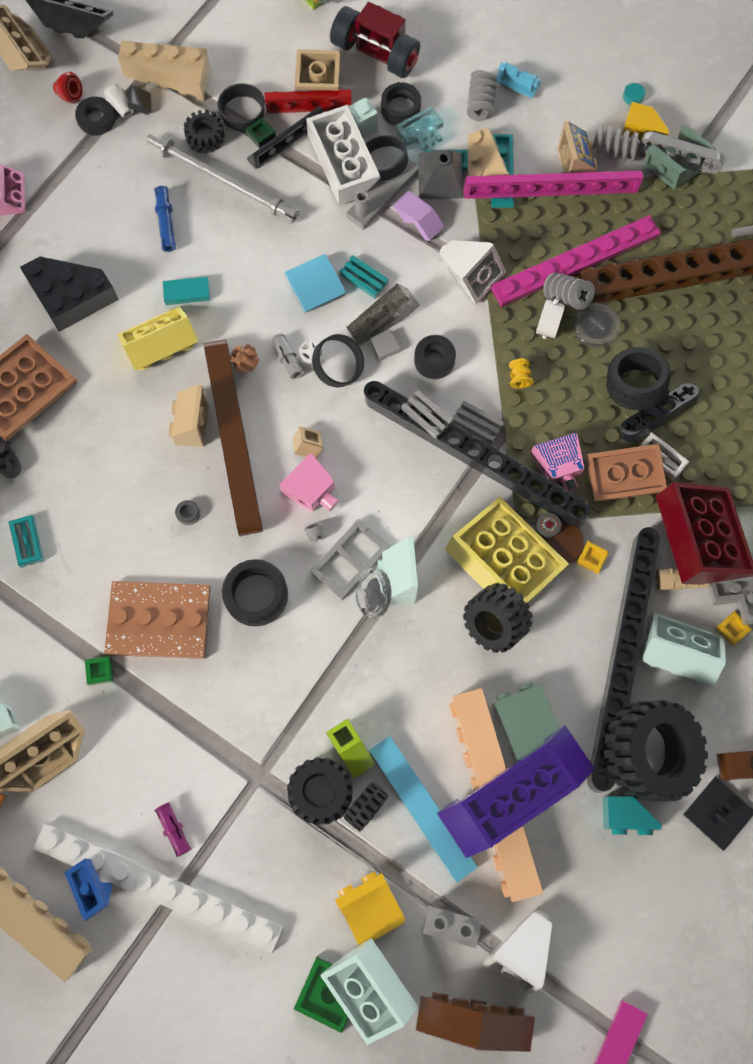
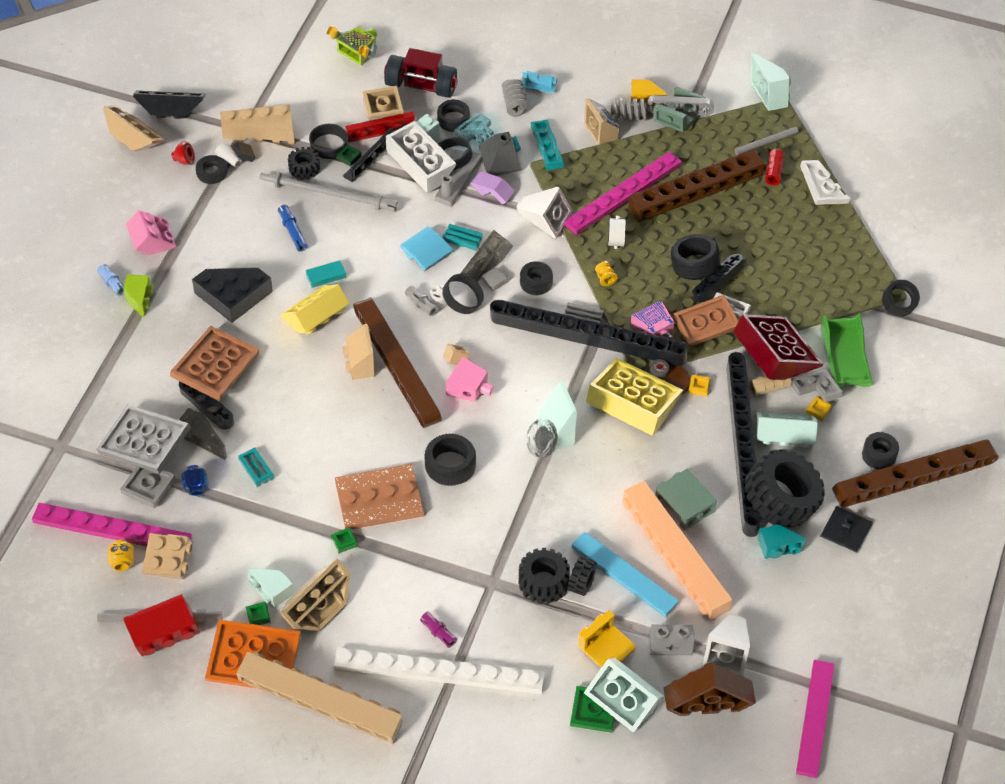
camera: 15 degrees left, 20 degrees down
blue slope [65,858,112,921] -> none
dark grey tile [175,500,200,525] -> none
nougat gear [230,344,259,374] -> none
light grey hinge [304,522,325,542] -> none
light grey window [309,519,390,600] -> none
lime slope [326,718,375,779] -> none
light grey tile [401,390,453,439] -> none
dark purple slope [437,725,595,858] -> none
dark pink plate [463,171,644,199] -> none
black tyre [463,583,533,653] -> none
tan wing [468,127,510,176] -> none
light grey piece [543,273,595,310] -> none
clear tile [574,303,620,348] -> none
teal tile [623,83,645,105] -> none

